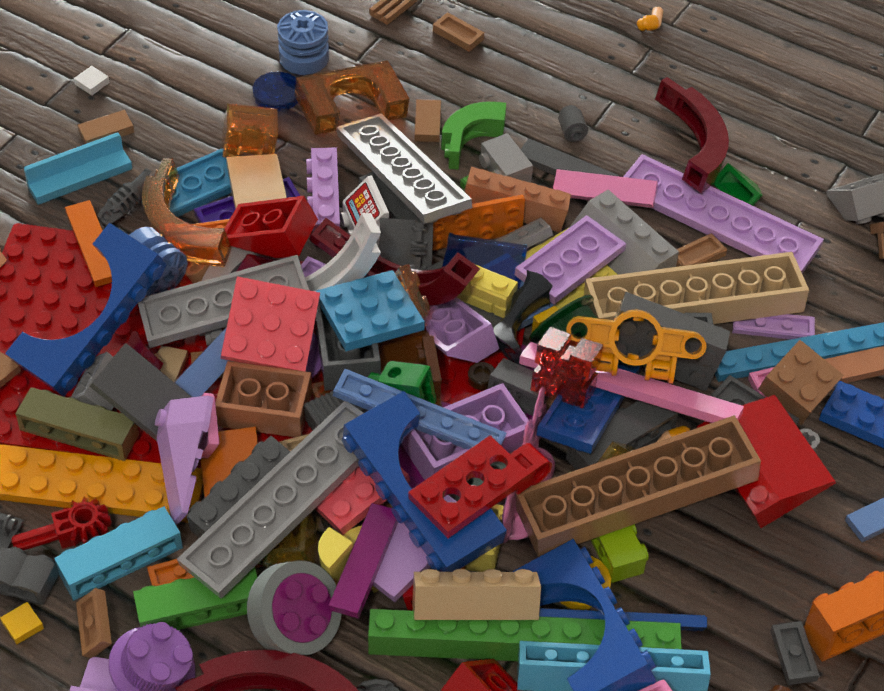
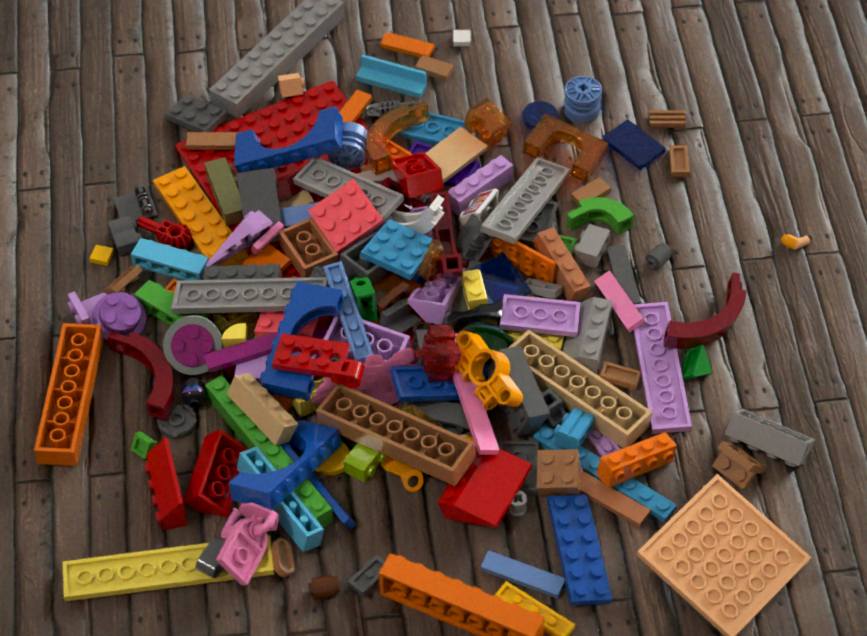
camera: 55 degrees right, 0 degrees up
none -> black head [181,378,207,408]
none -> dark grey panel [379,297,422,334]
none -> orange tile [380,32,435,58]
none -> light orange piece [381,456,423,492]
none -> dark azure brick [553,408,595,449]
none -> orange brick [596,432,677,488]
none -> clear blue tile [602,119,666,170]

